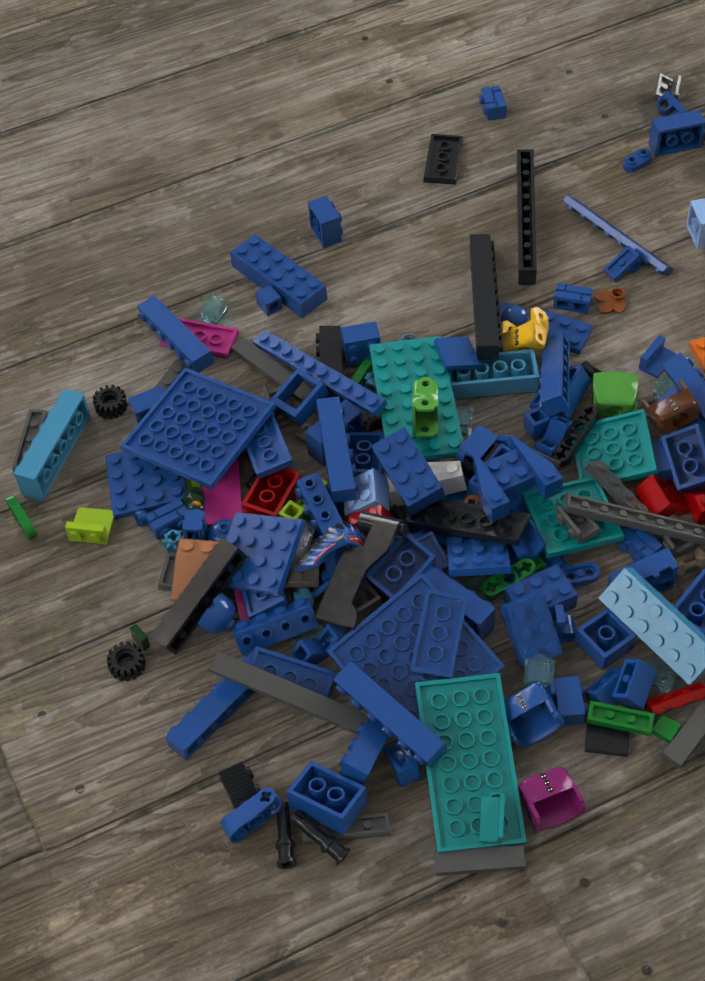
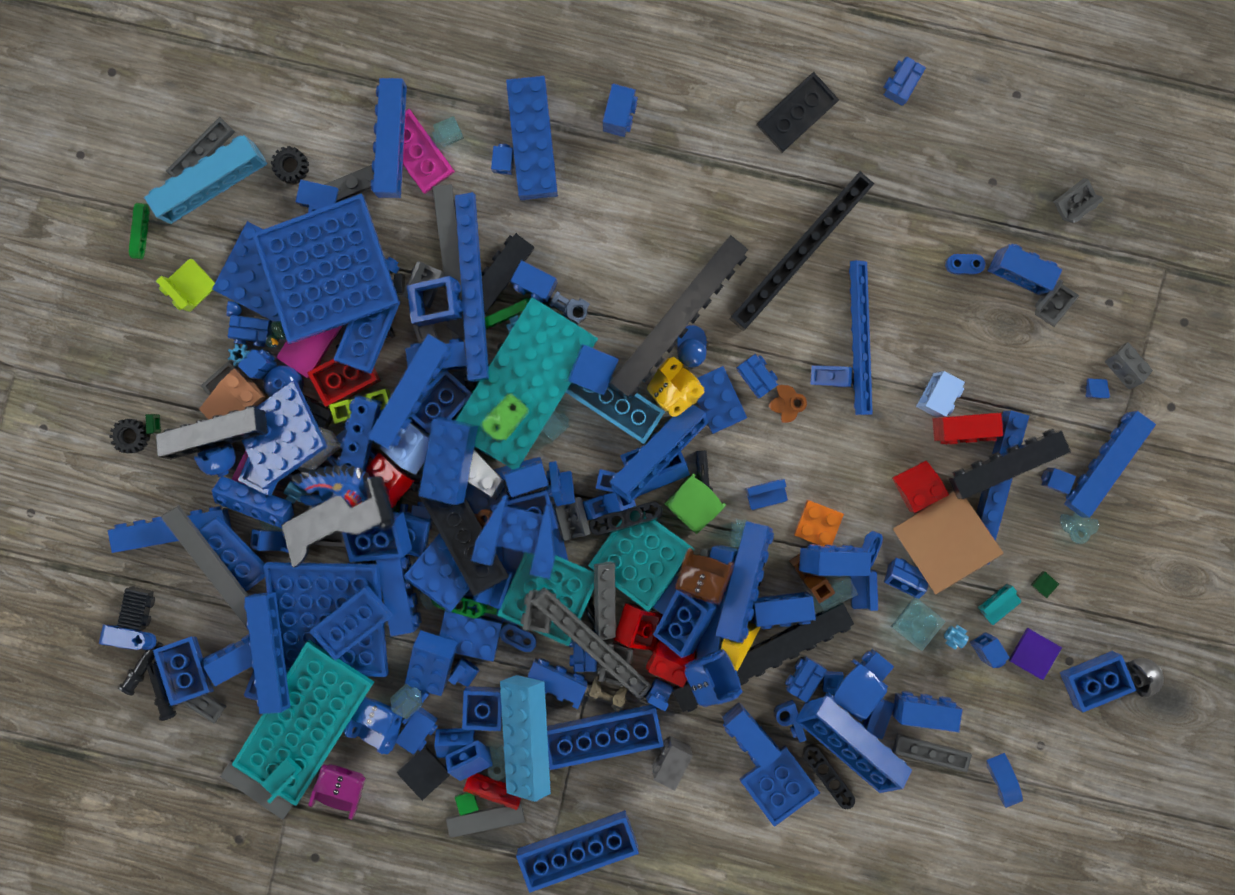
camera: 35 degrees right, 35 degrees up
green plate [586,700,655,737] -> none
blue plate [657,91,688,116] -> none

